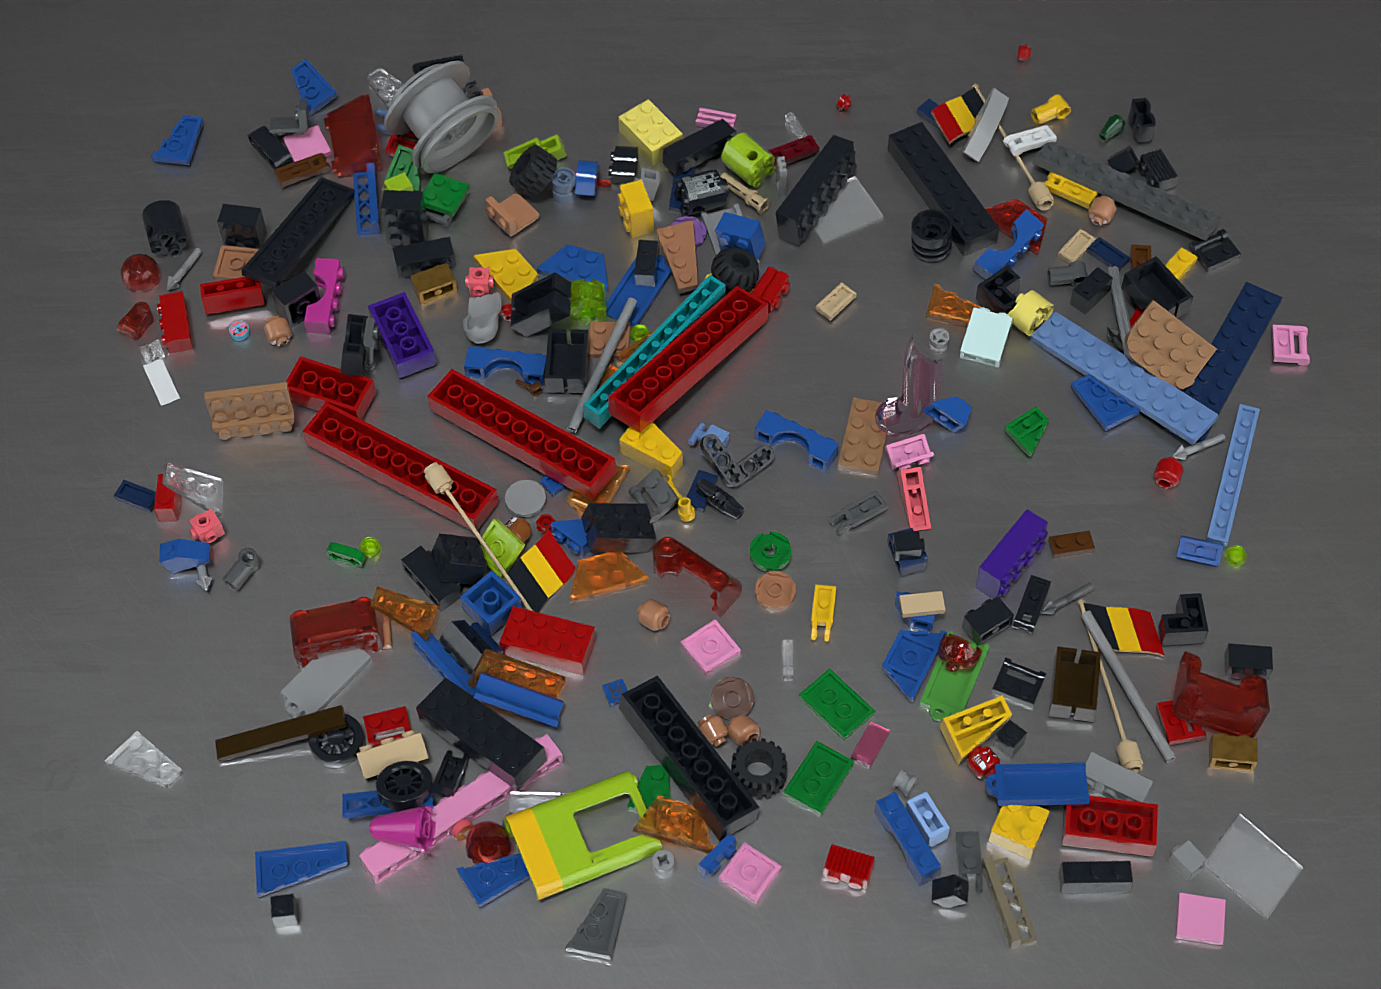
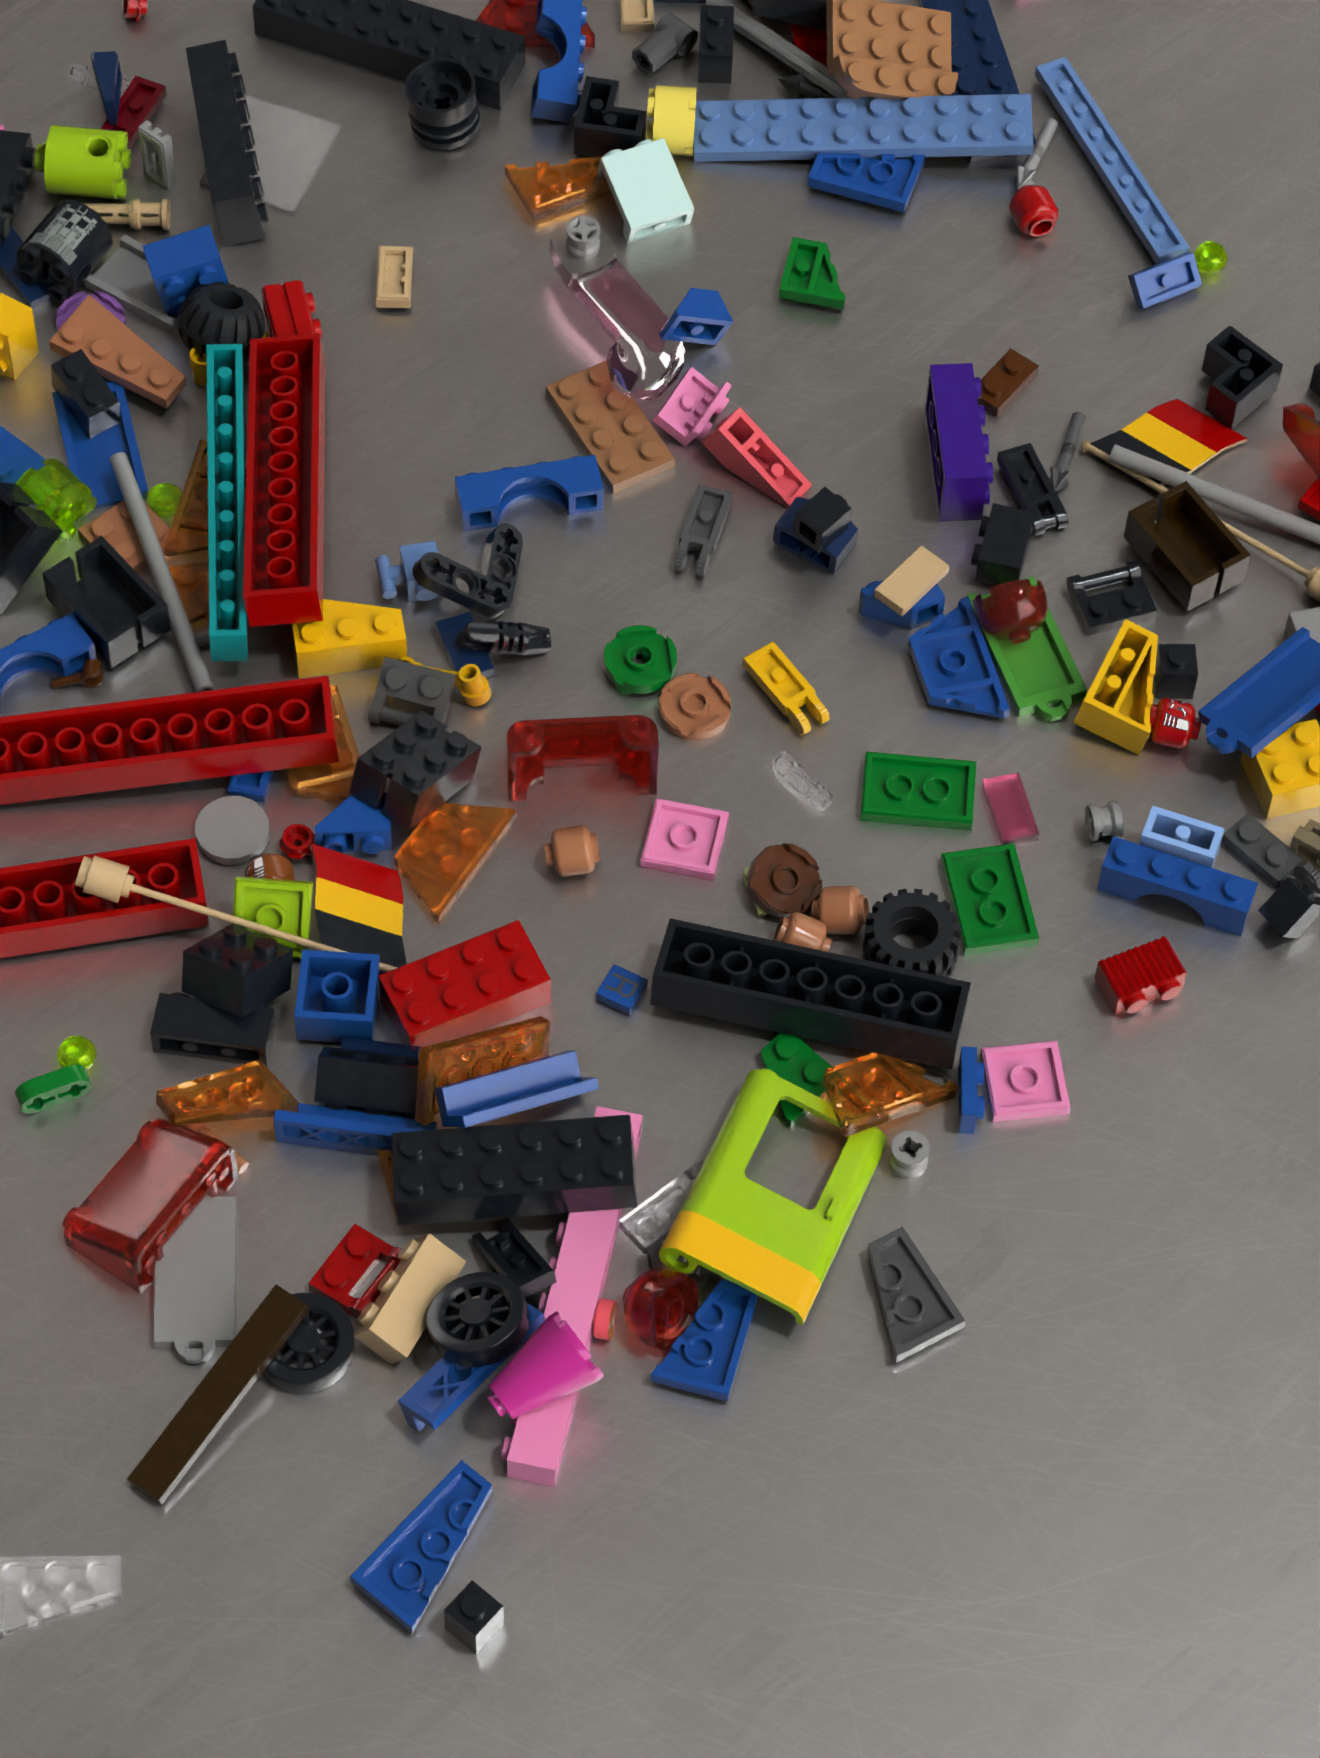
camera: 45 degrees left, 0 degrees up
none -> dark blue slope [91,51,123,125]

